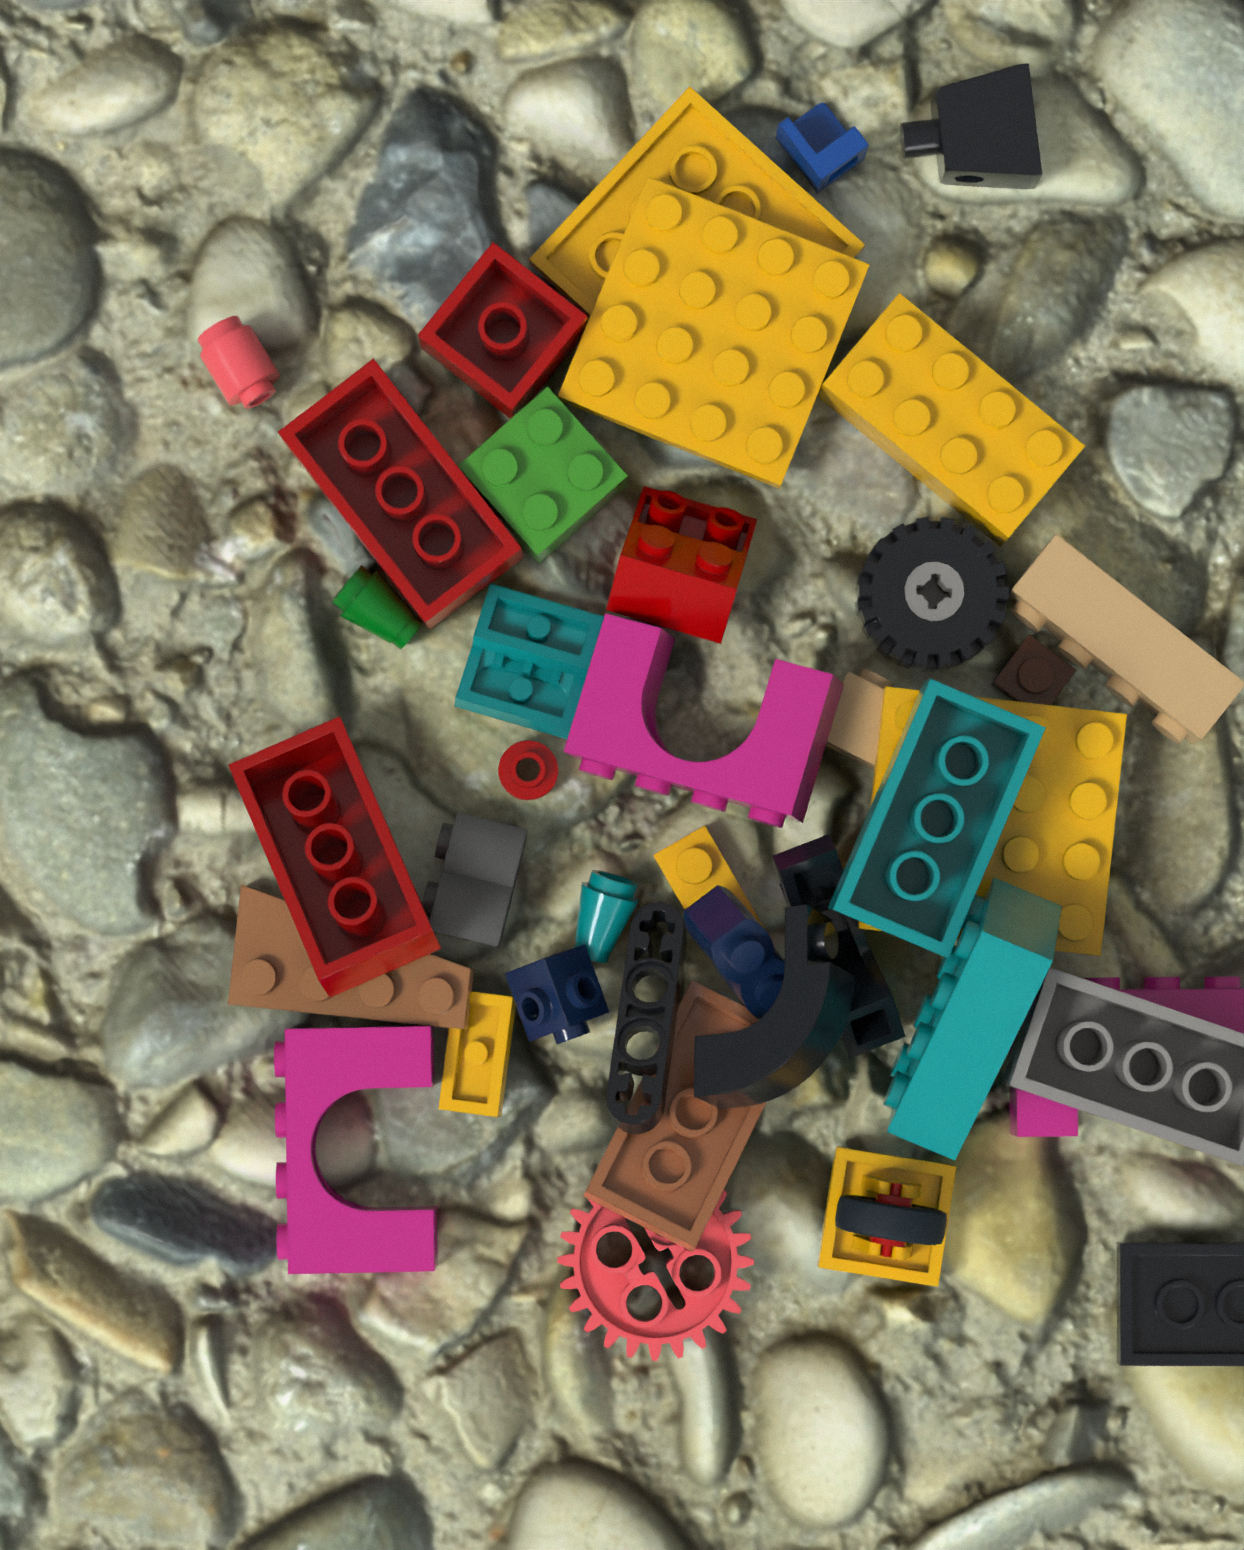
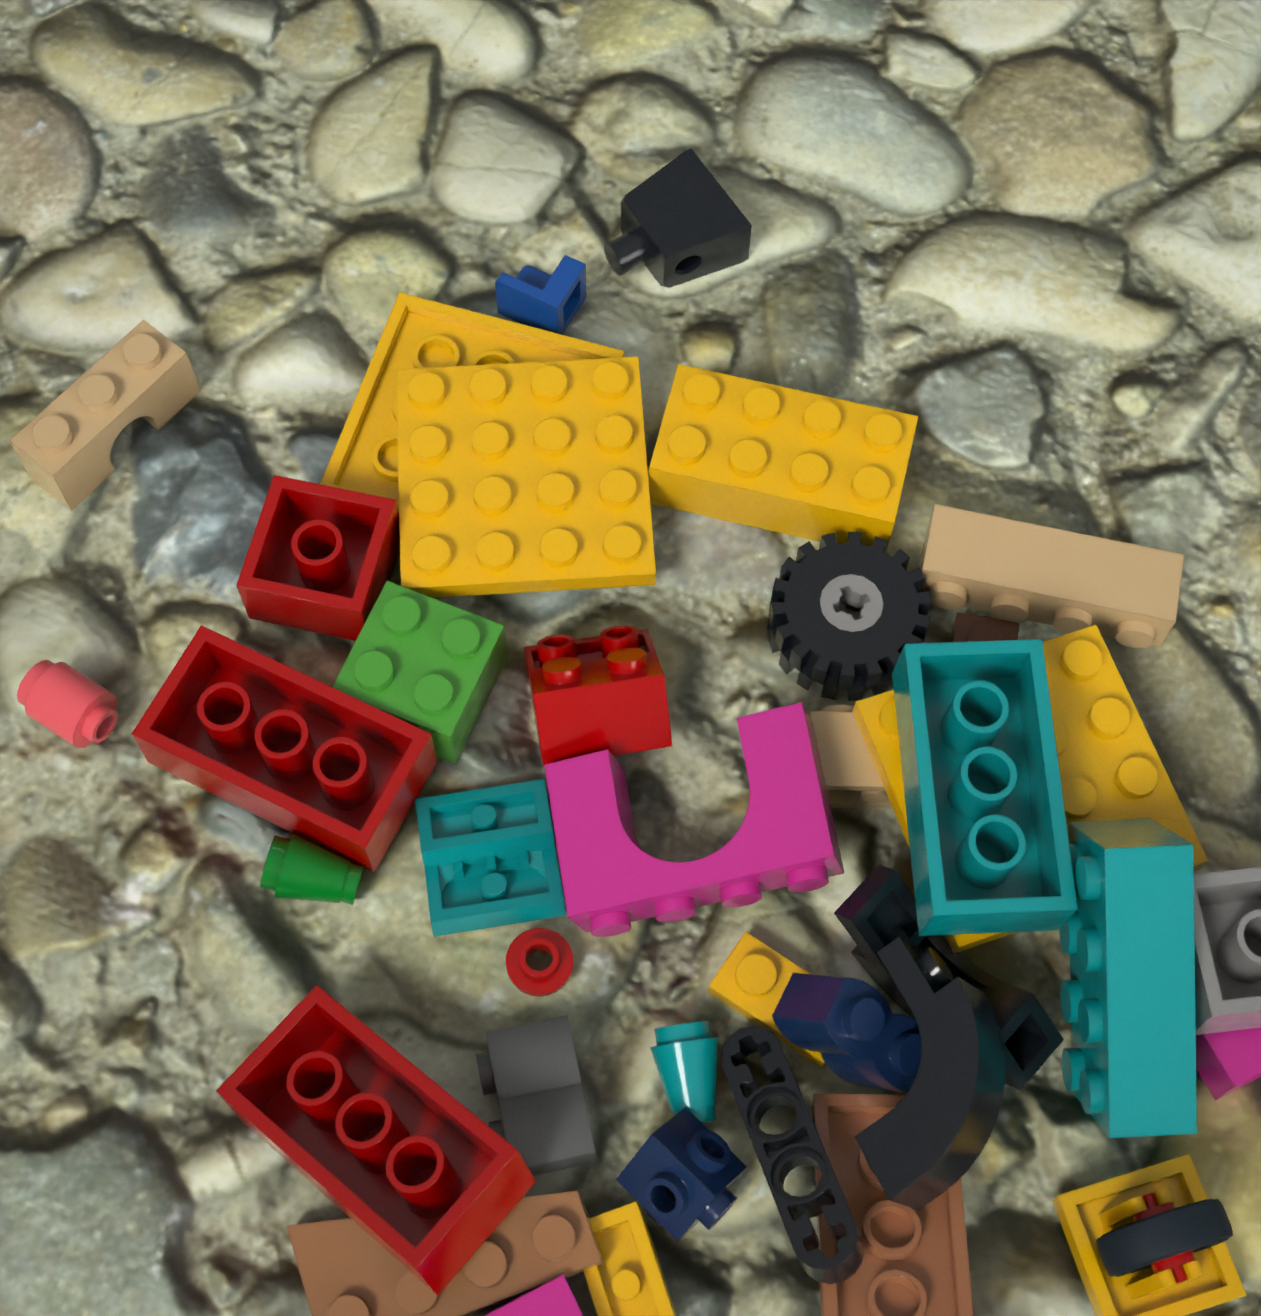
camera: 25 degrees left, 20 degrees down
none -> tan arch [9,319,200,511]

